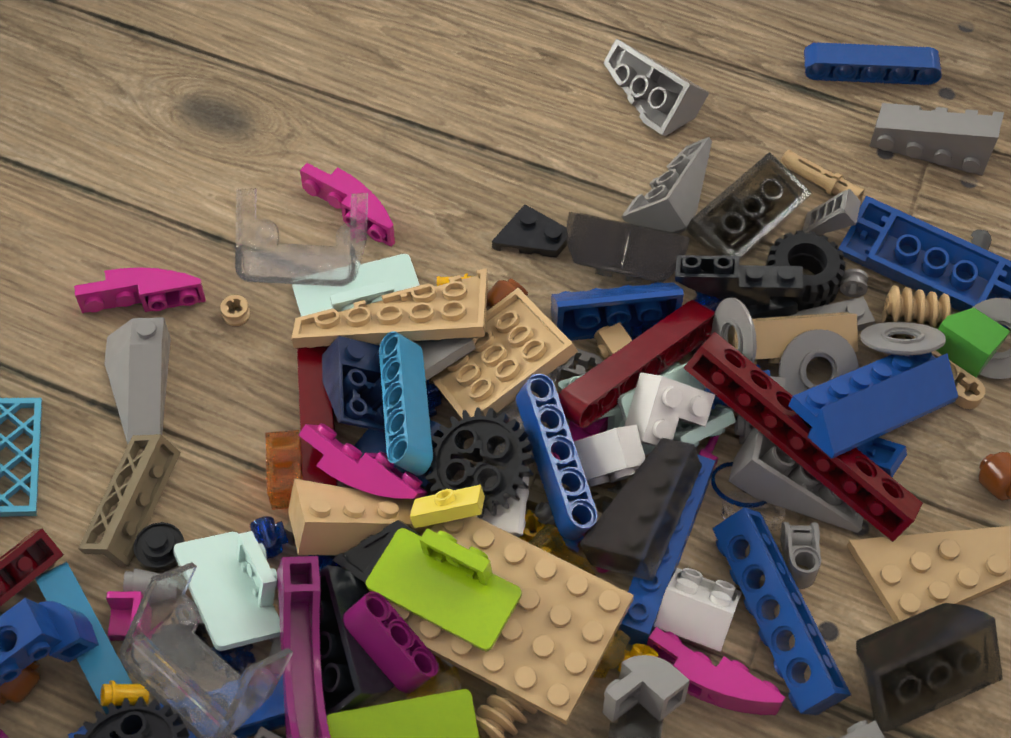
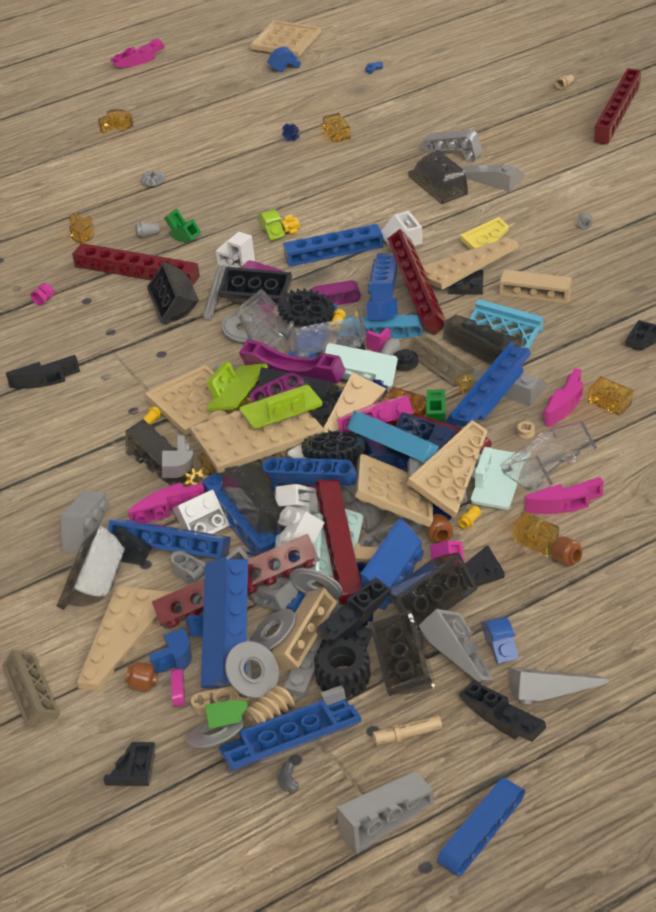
camera: 130 degrees right, 15 degrees down
light yellow plate [410,485,485,529] -> none
light grey slope [803,189,861,235] -> none
light grey bush [840,269,868,297] -> none
none -> black wing [101,525,153,565]
none -> blue brick [149,628,192,673]
none -> dark pink beam [171,668,185,707]
none -> light grey tile [321,685,346,706]
none -> green brick [426,389,446,422]
none -> dark pink panel [430,541,464,565]
none -> clear smoke wedge [443,314,523,365]
none -> blue slope [444,341,531,428]
none -> clear yellow plate [456,373,475,394]
none -> black slope [459,681,546,742]
none -> blue brick [481,616,519,664]
none -> clear yellow brick [513,511,559,556]
none -> dark orange head [551,536,583,566]
none -> clear yellow brick [588,376,633,416]

